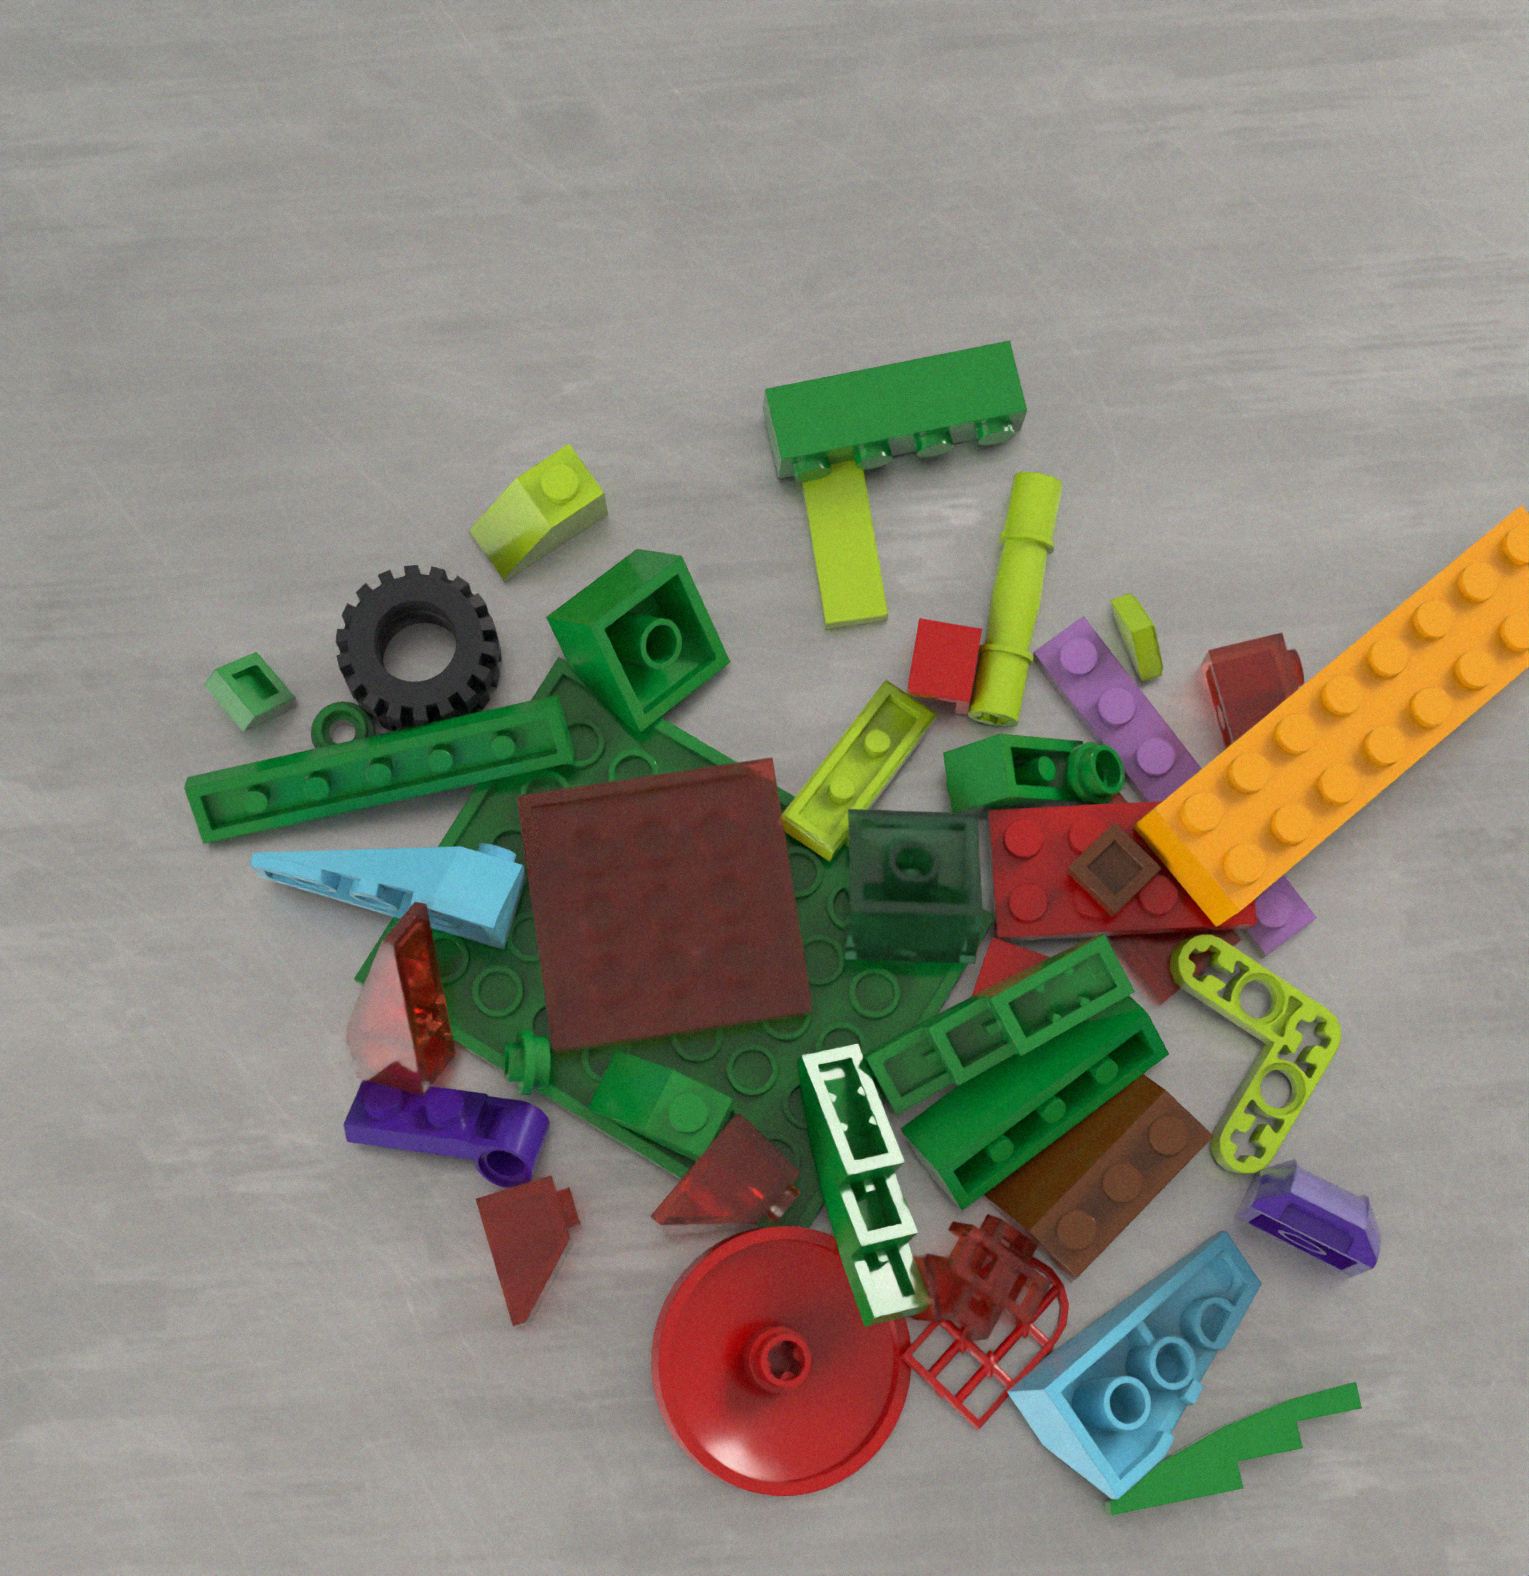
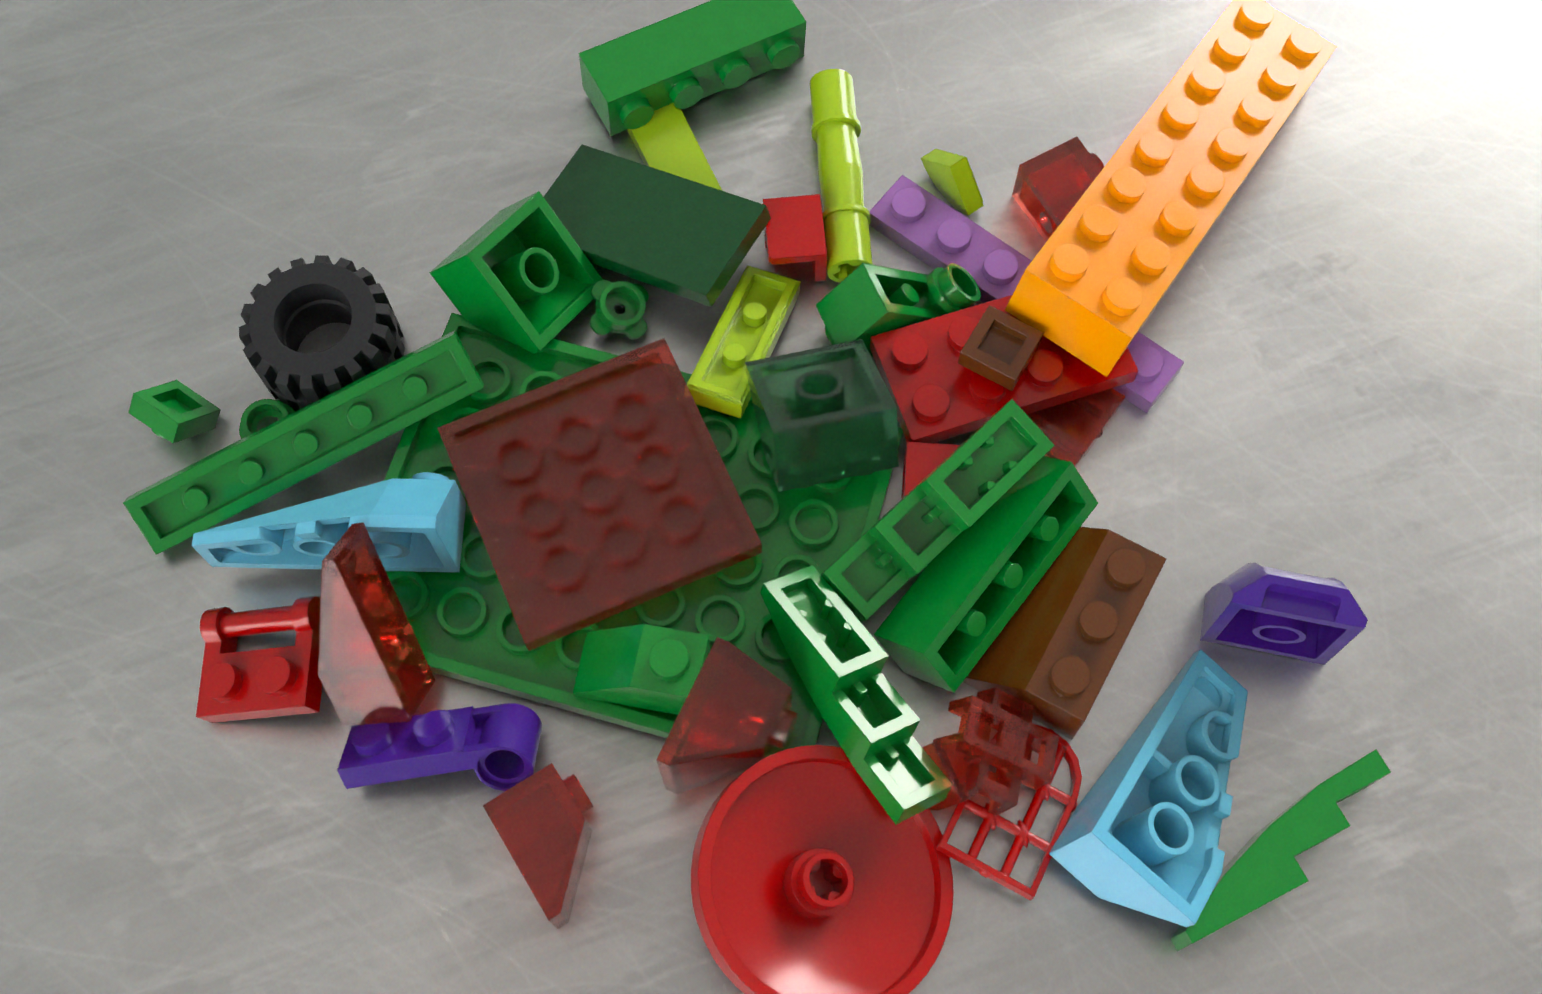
camera: 15 degrees left, 10 degrees down
lime slope [469,443,608,583] -> none
green plate [503,1029,551,1095] -> none
lime beam [1170,935,1341,1173] -> none
none -> red plate [196,596,329,723]
none -> dark green tile [544,144,771,307]
none -> green plate [590,280,649,339]

